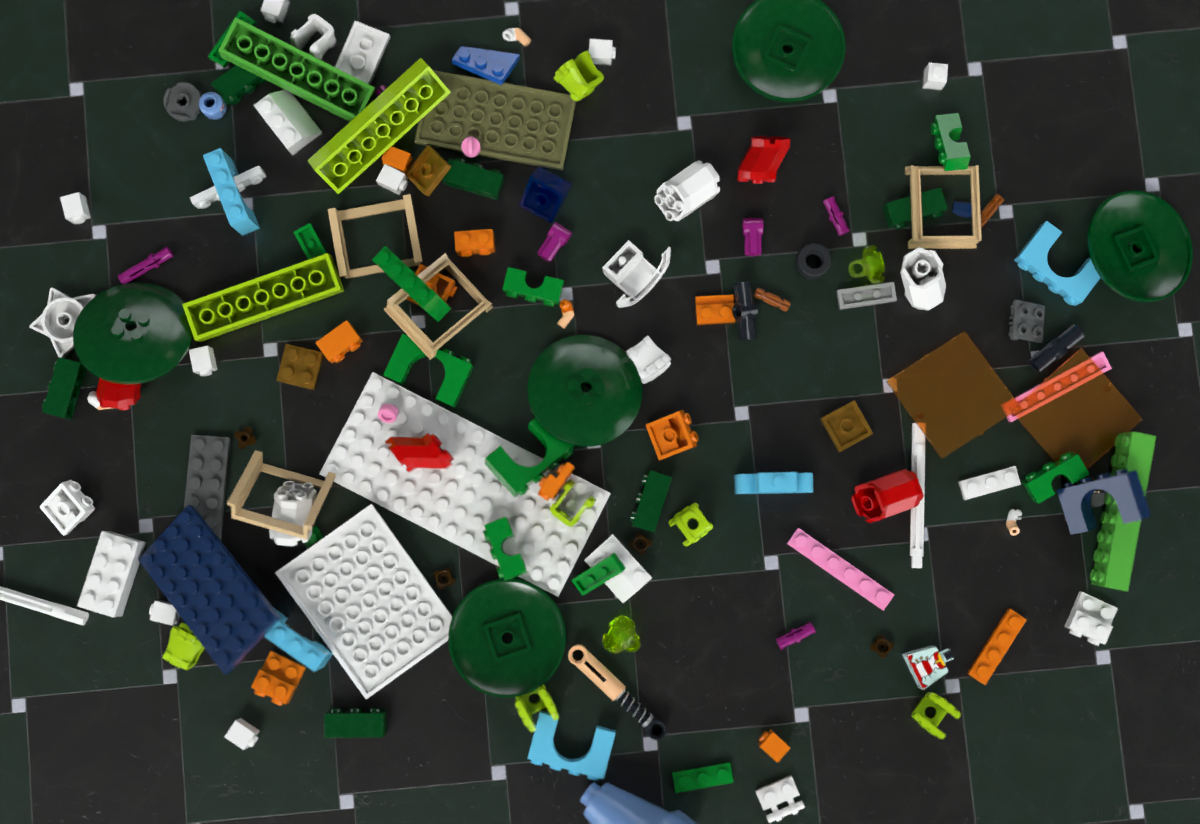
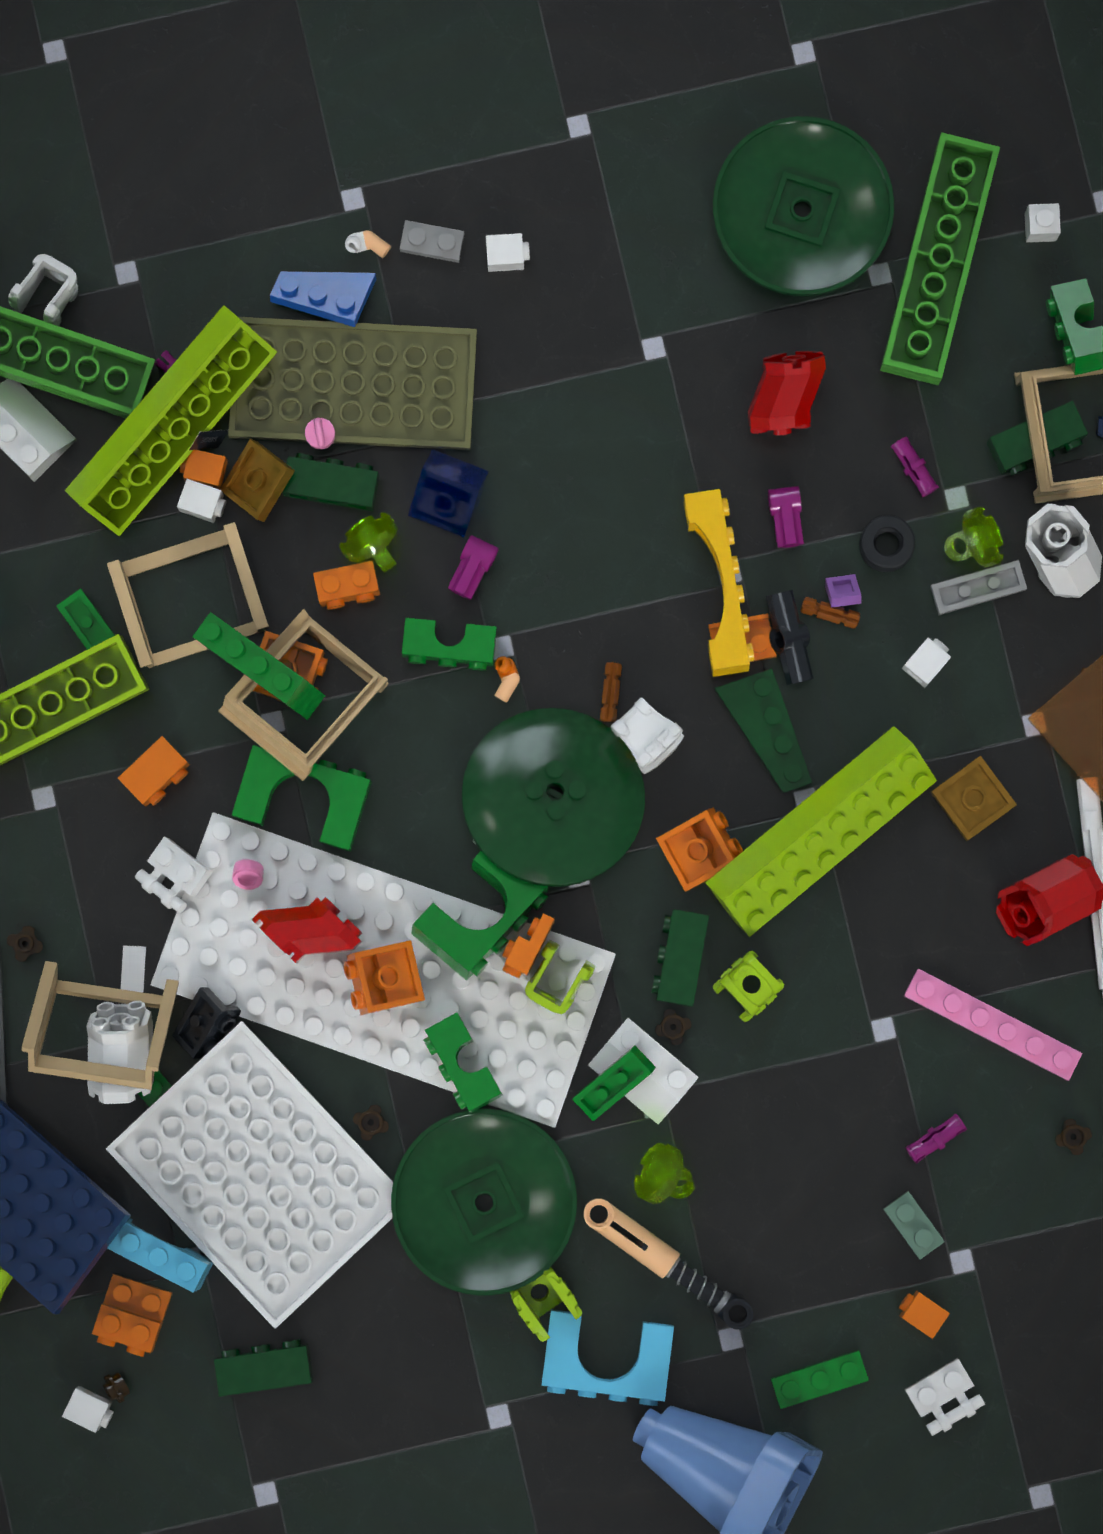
camera: 10 degrees left, 0 degrees up
pearl gold plate [276,344,324,390] -> none
white plate [335,21,390,85] -> none
lime piece [554,50,604,101] -> none
white piece [602,240,671,308] -> none
white brick [654,160,720,221] -> none
medium azure brick [734,472,814,494] -> none
none -> dark brown plate [103,1373,130,1403]
none -> white sticker [121,946,146,993]
none -> white plate [135,836,212,913]
none -> black bracket [172,987,241,1059]
none -> black sticker [189,429,229,450]
none -> clear neon green tile [339,513,397,573]
none -> orange plate [344,940,425,1016]
none -> light grey plate [400,220,465,263]
none -> dark orange axle [600,662,622,722]
none -> yellow arch [684,489,754,677]
none -> lime brick [705,726,937,937]
none -> dark green wing [714,669,812,794]
none -> medium lavender plate [825,574,861,608]
none -> bright green brick [880,132,1000,385]
none -> sand green plate [883,1191,945,1260]
none -> white brick [902,638,951,688]

